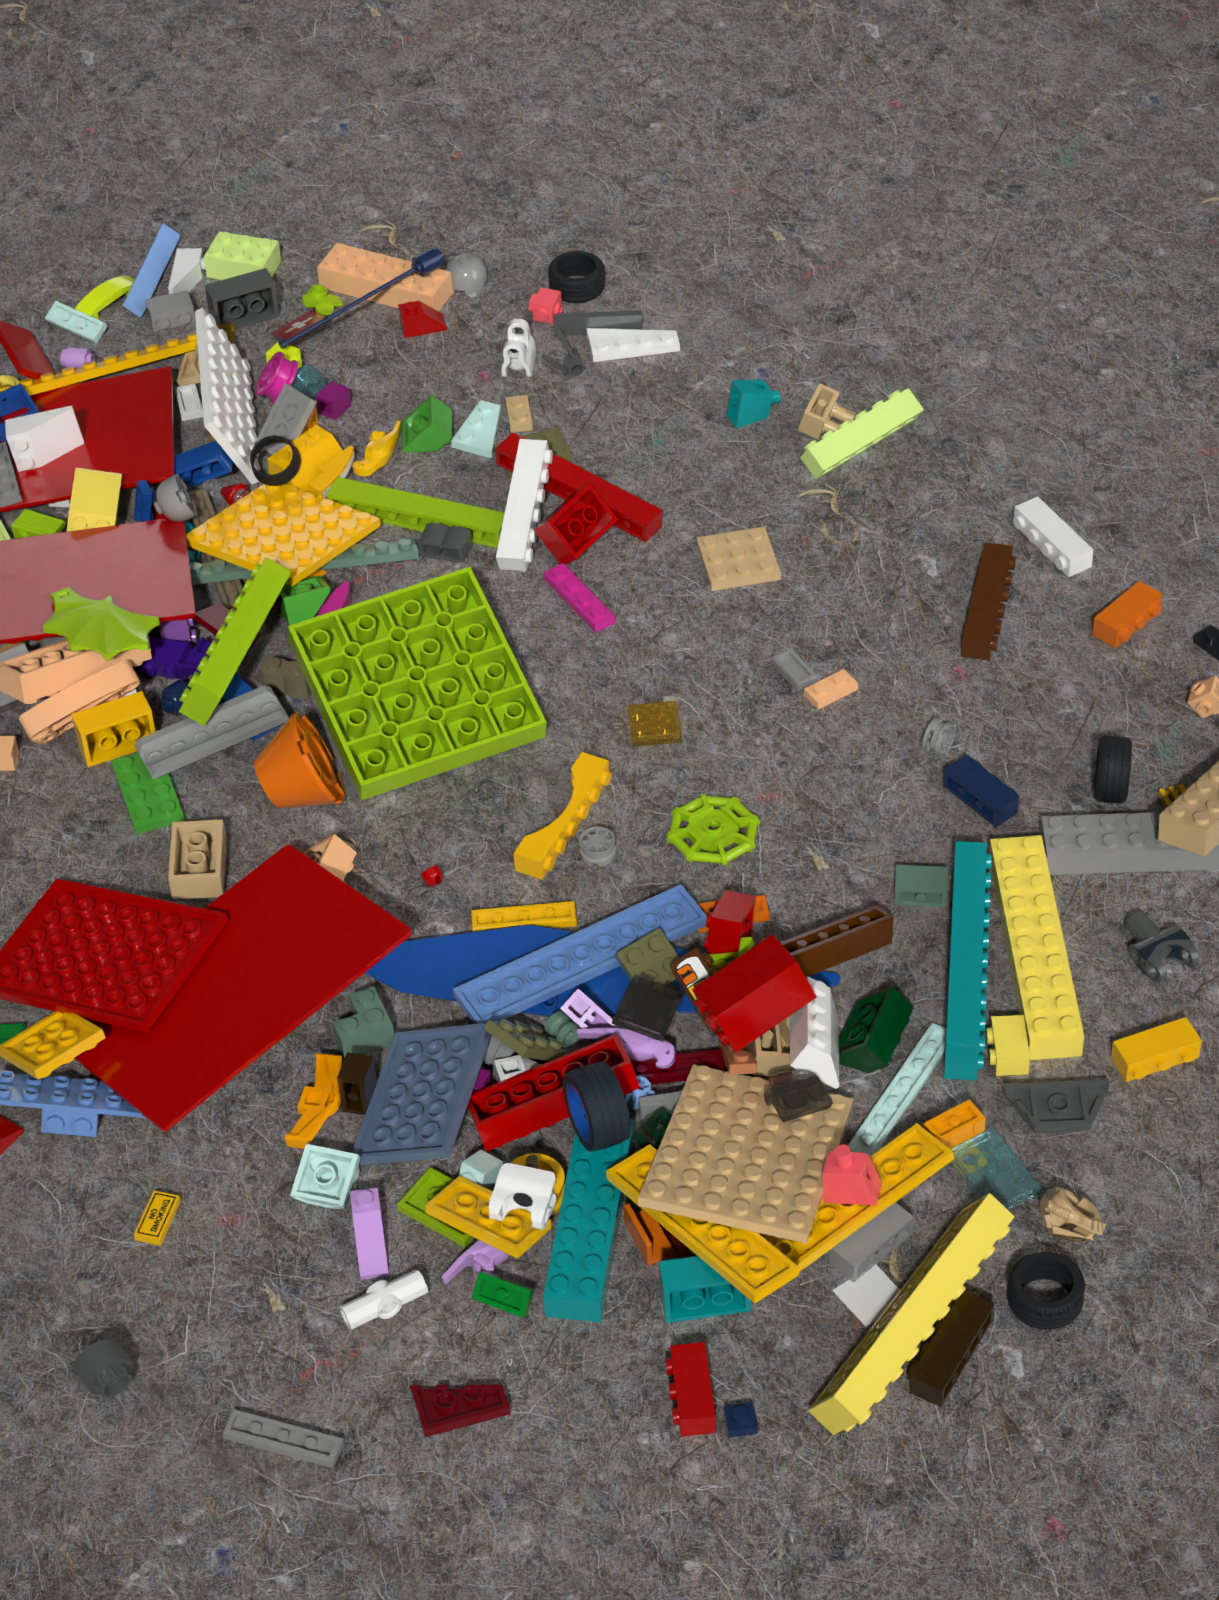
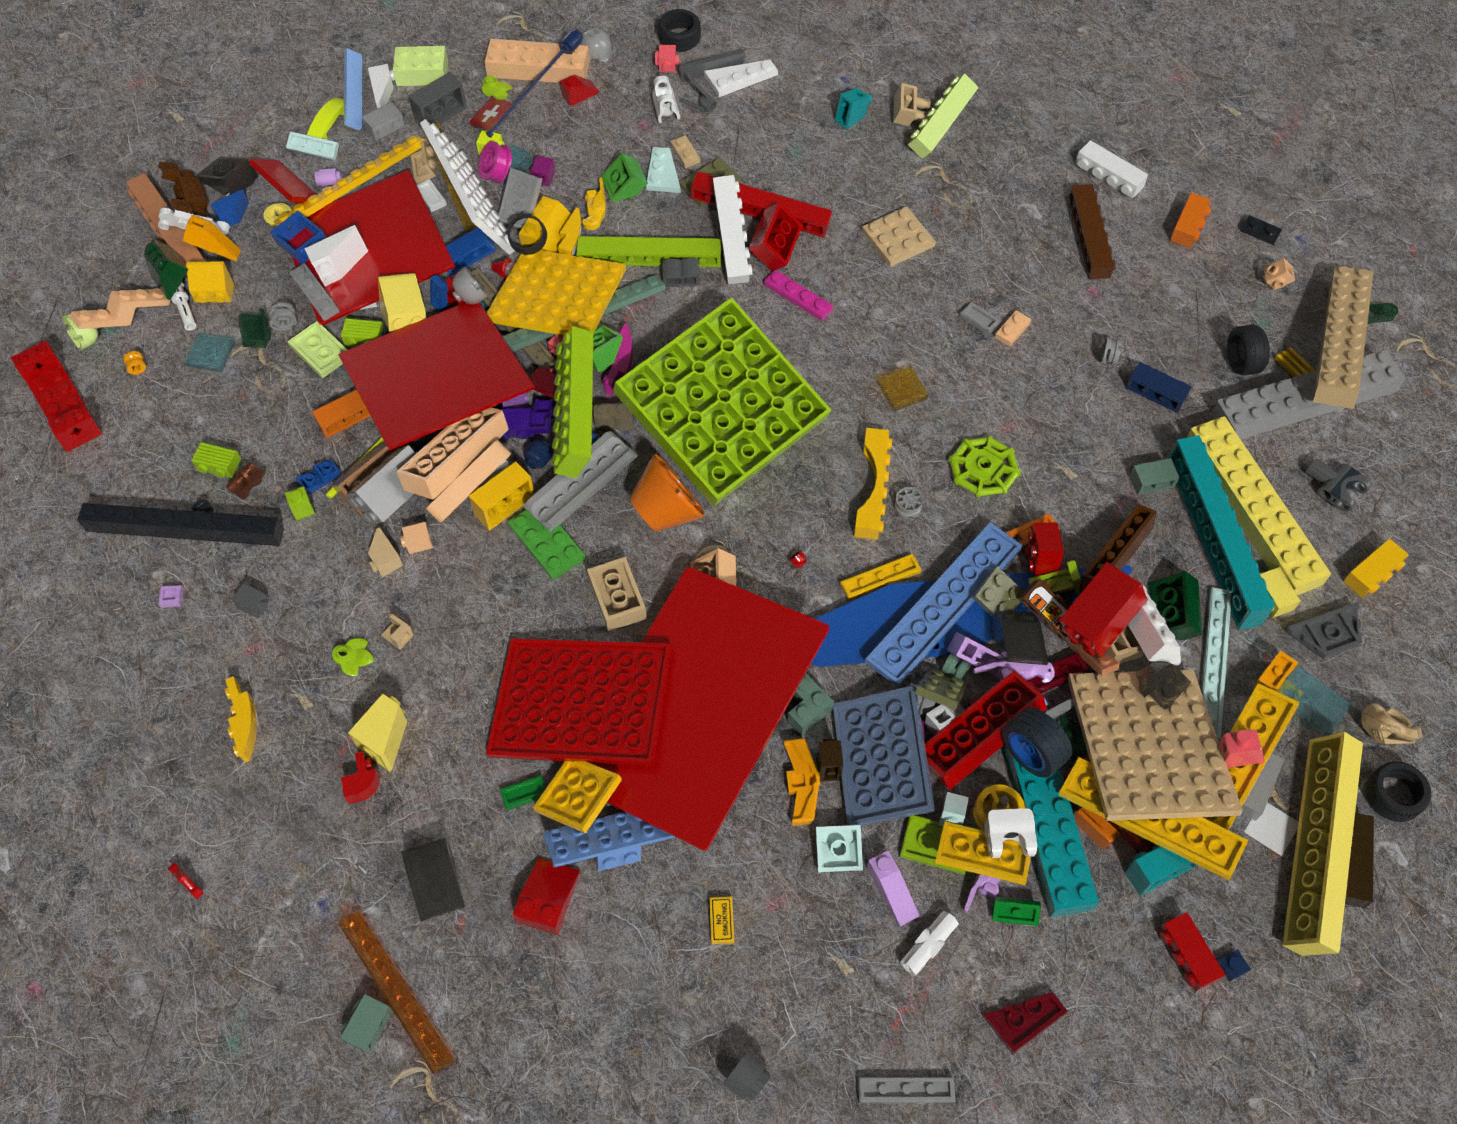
camera: 20 degrees left, 15 degrees up
lime animal [42,587,160,661] -> none

